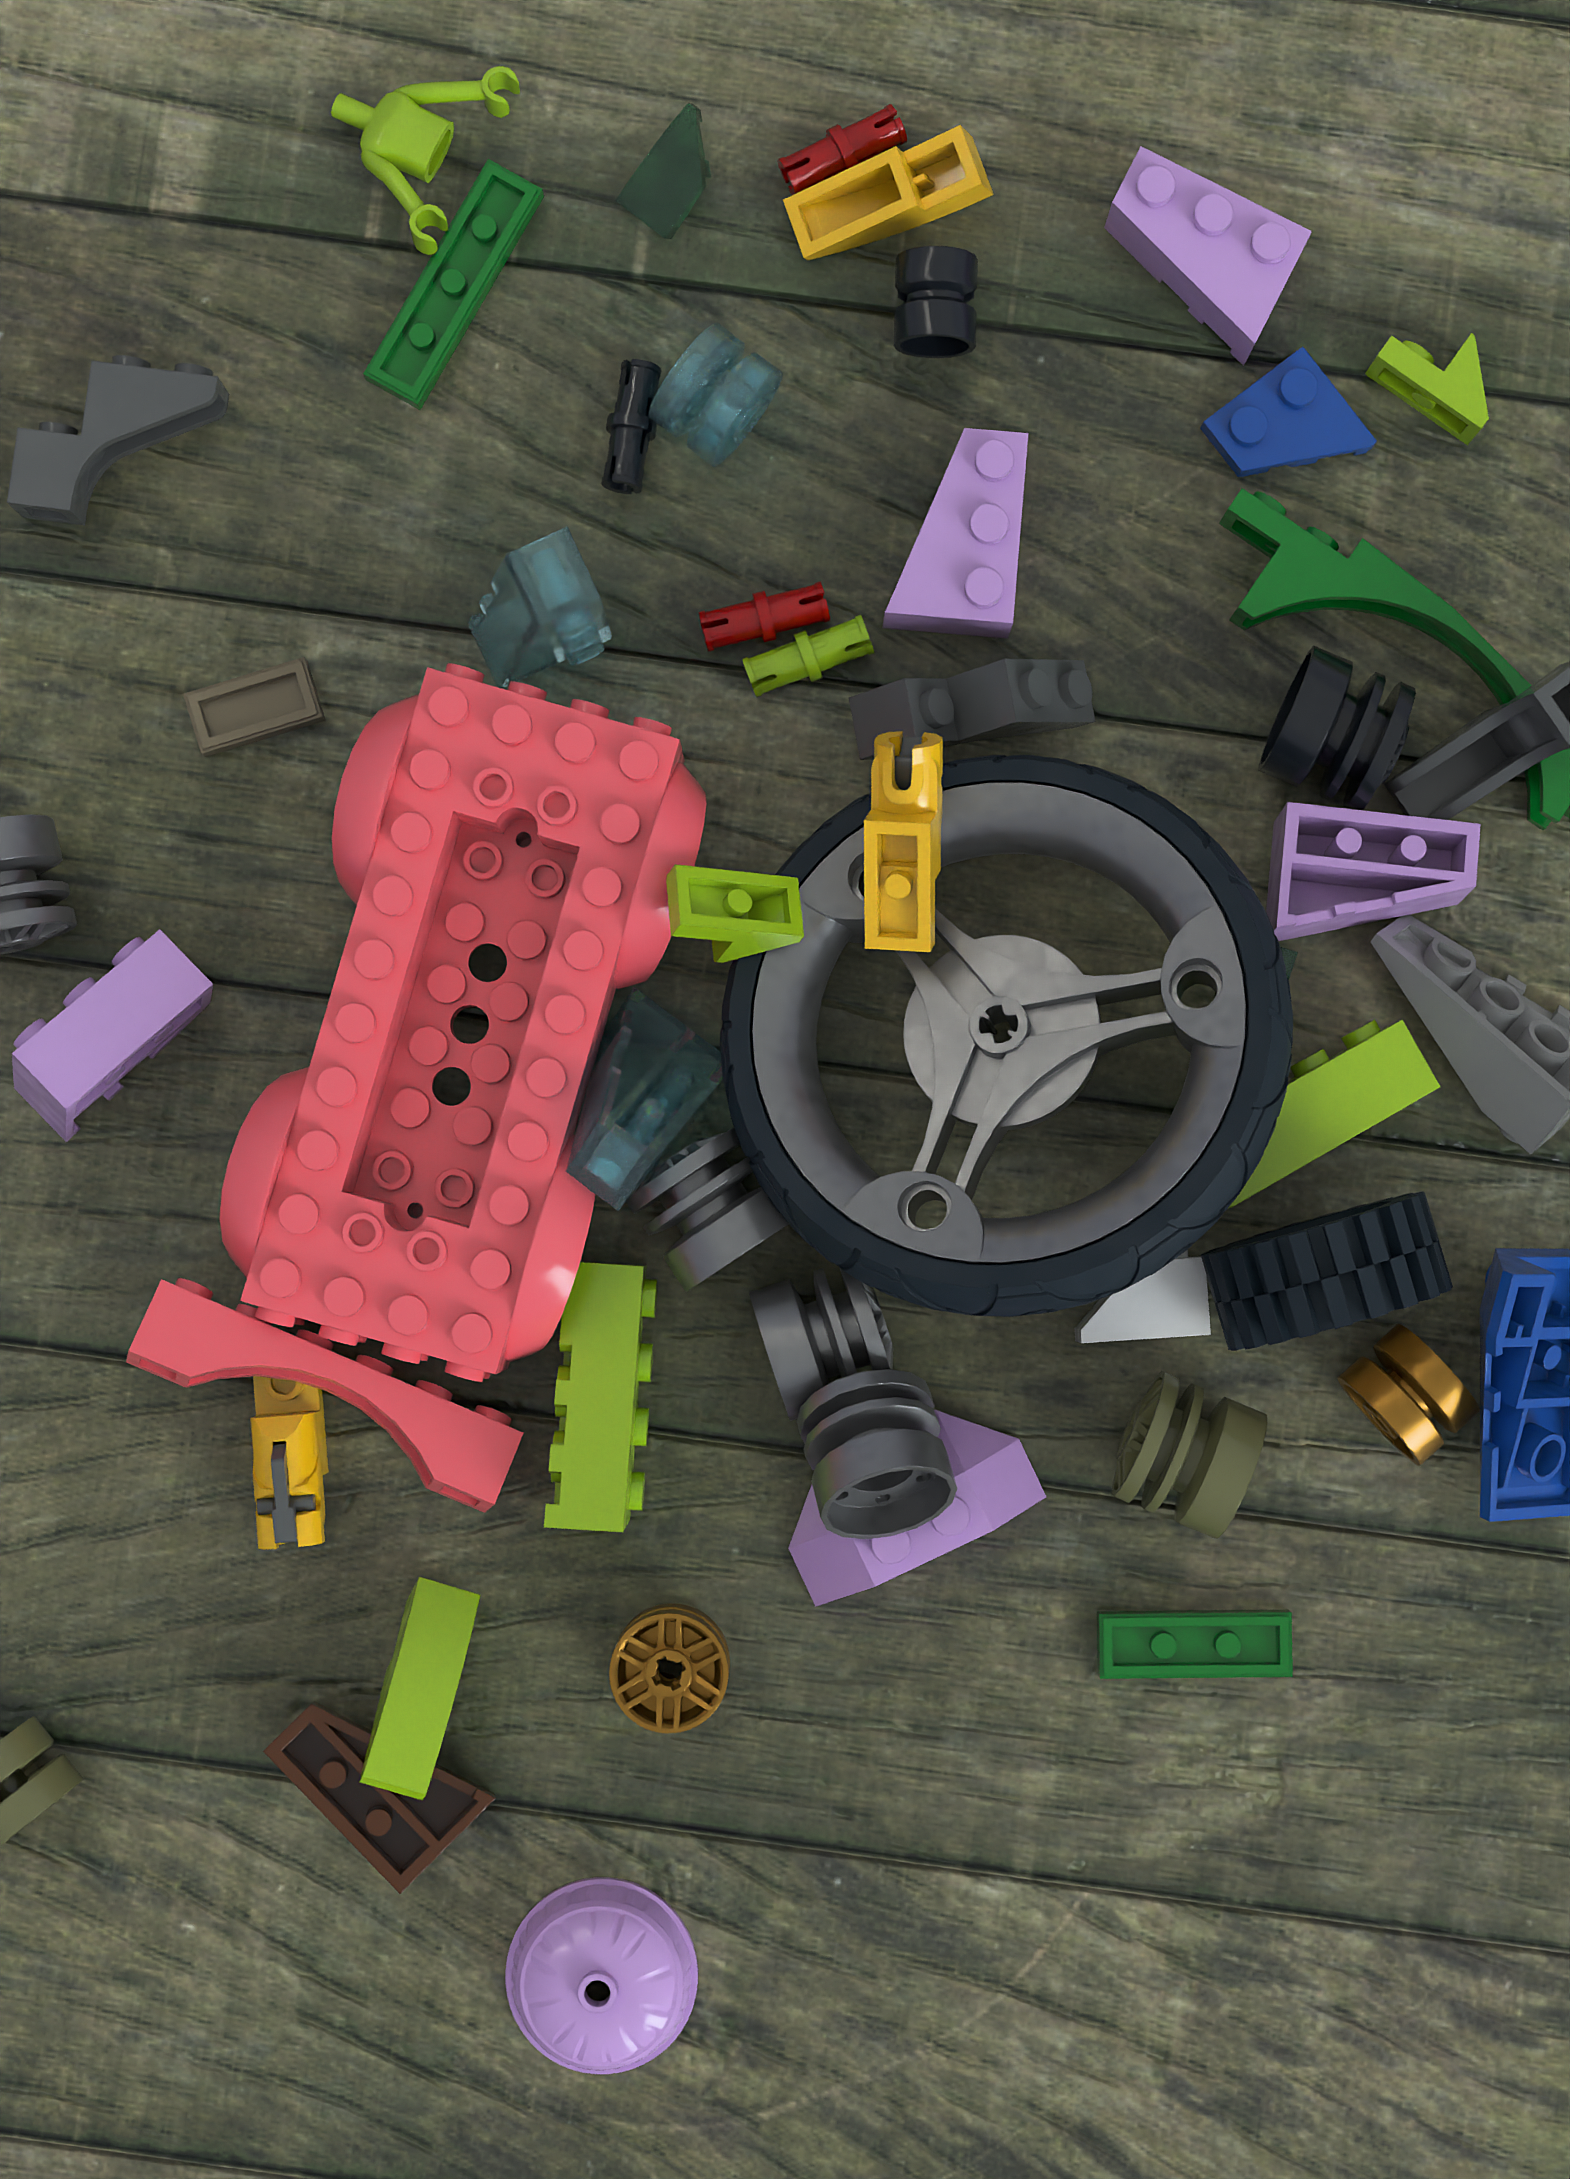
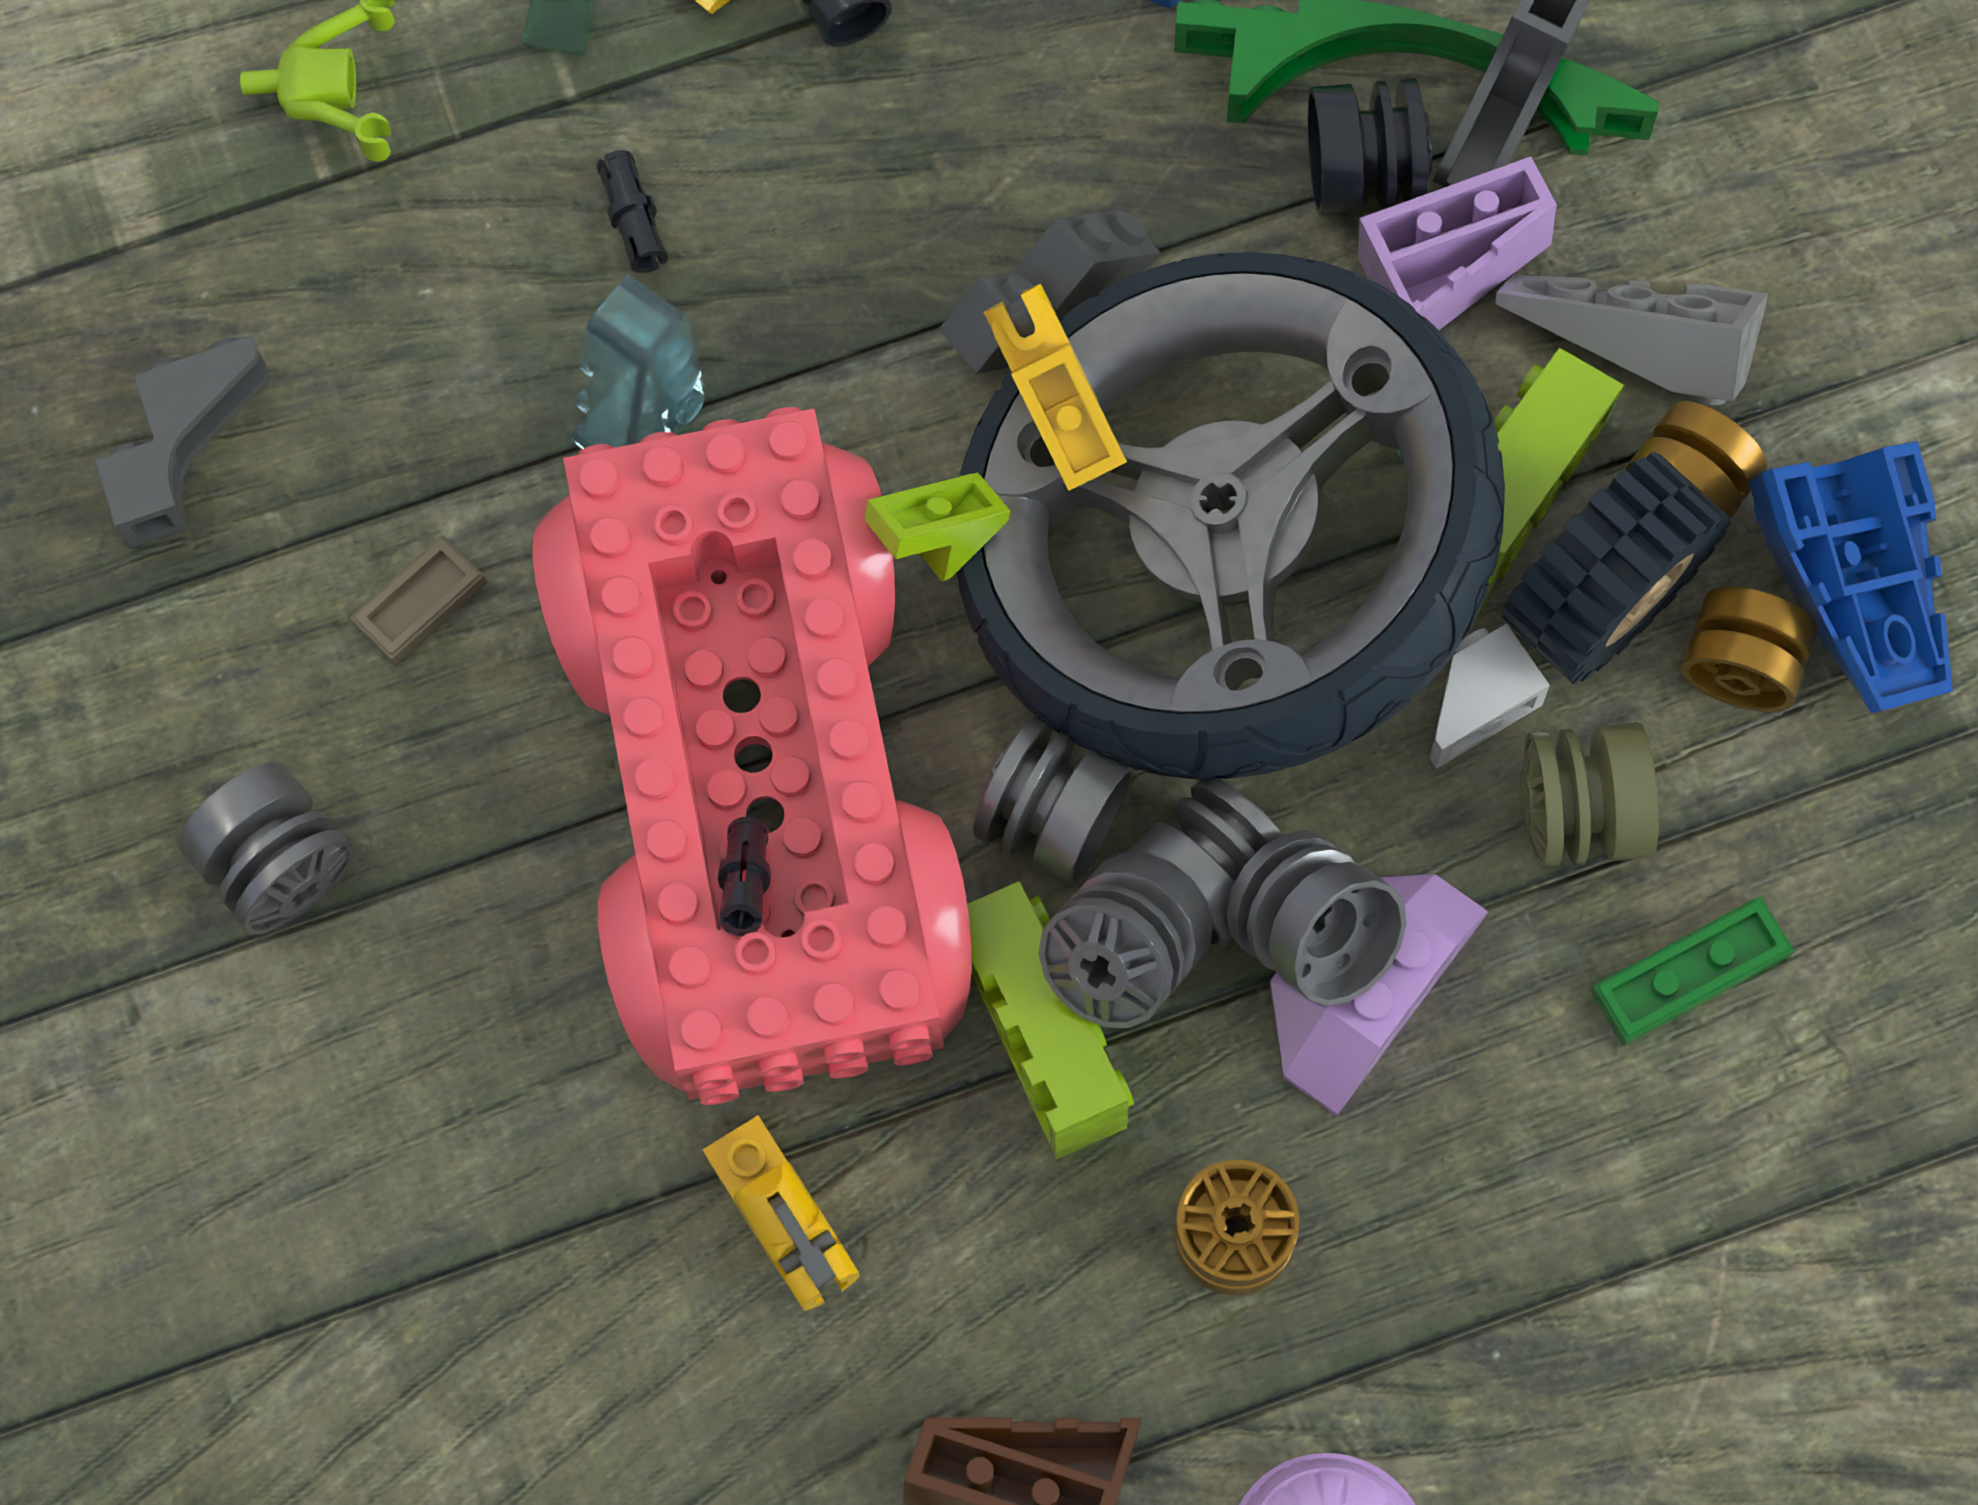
camera: 25 degrees left, 15 degrees down
lavender wedge [12,929,213,1142] -> none
coral arch [126,1278,524,1513] -> none
lime slope [360,1577,480,1800] -> none
green tile [363,159,544,410] -> none
clear light blue wedge [566,987,723,1211] -> none
clear light blue wheel [649,323,783,467] -> none
red pin [698,581,830,652] -> none
lime pin [742,614,875,698] -> none
lavender wedge [883,428,1028,638] -> none
none -> black pin [717,816,771,936]
none -> flat silver wheel [1038,853,1213,1028]
none -> pearl gold wheel [1626,401,1767,520]

